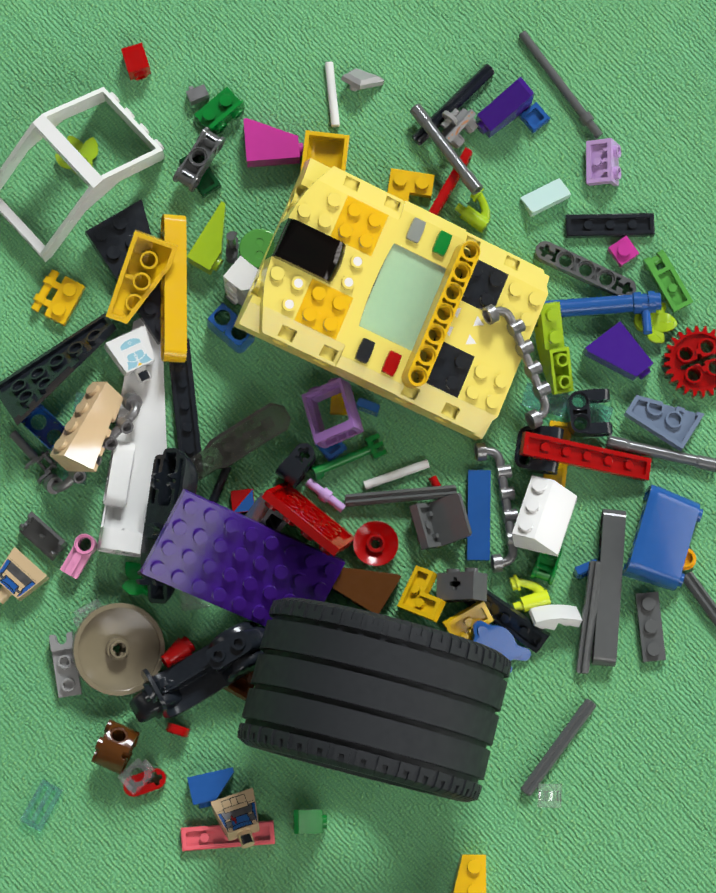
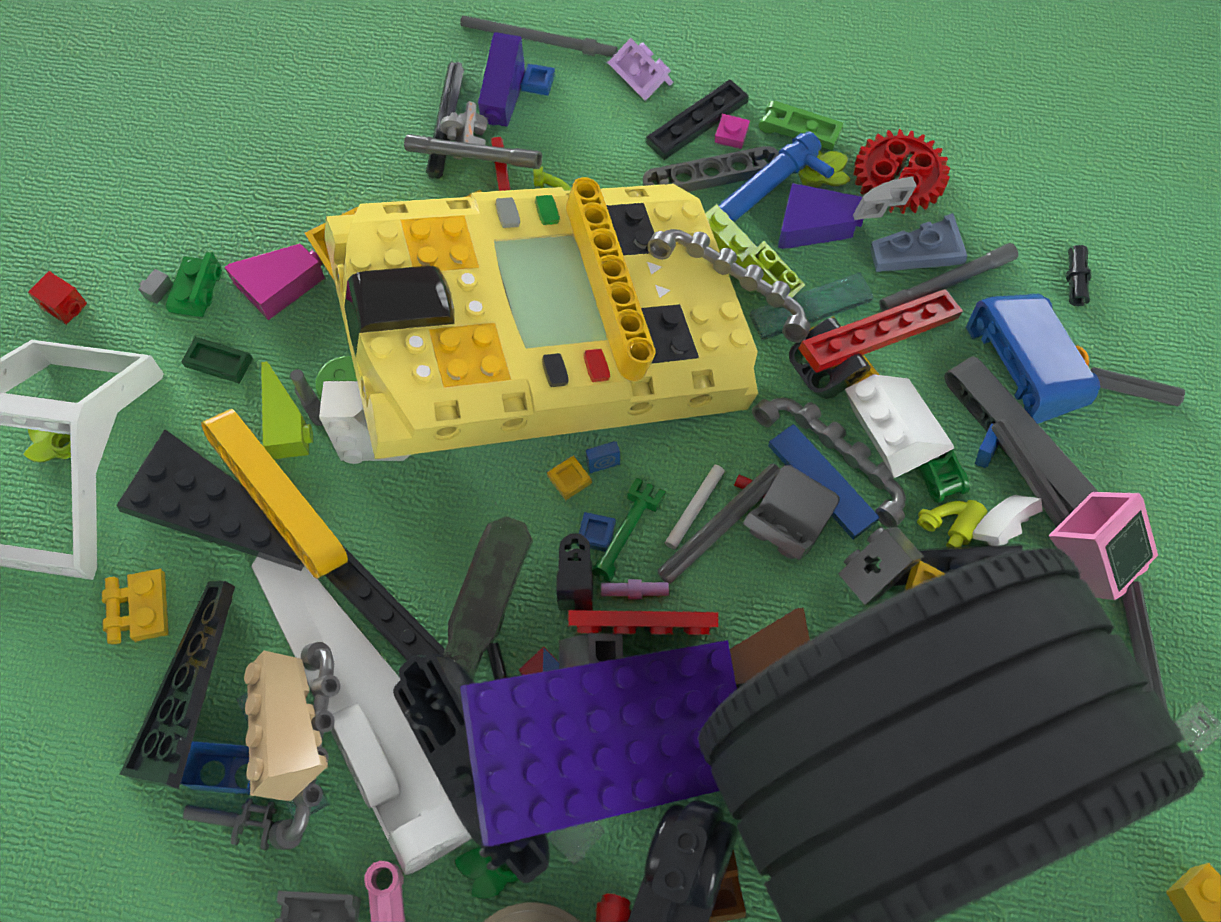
camera: 30 degrees left, 15 degrees down
white torso [104,325,155,384] -> none
yellow wedge [106,230,178,324] -> none
dark grey piece [173,127,226,192] -> none
blue piece [207,303,255,353] -> none
medium lavender window [301,377,364,448] -> none
white bar [325,62,340,127] -> none
light grey piece [341,68,384,91] -> none
red dish [353,521,399,566] -> none
yellow plate [397,565,446,623] -> none
light aqua slope [520,178,571,217] -> none
black piece [566,389,613,437] -> none
dark grey plate [634,592,666,662] -> none
none -> light grey slope [853,177,916,220]
none -> bright pink slope [1049,492,1158,600]

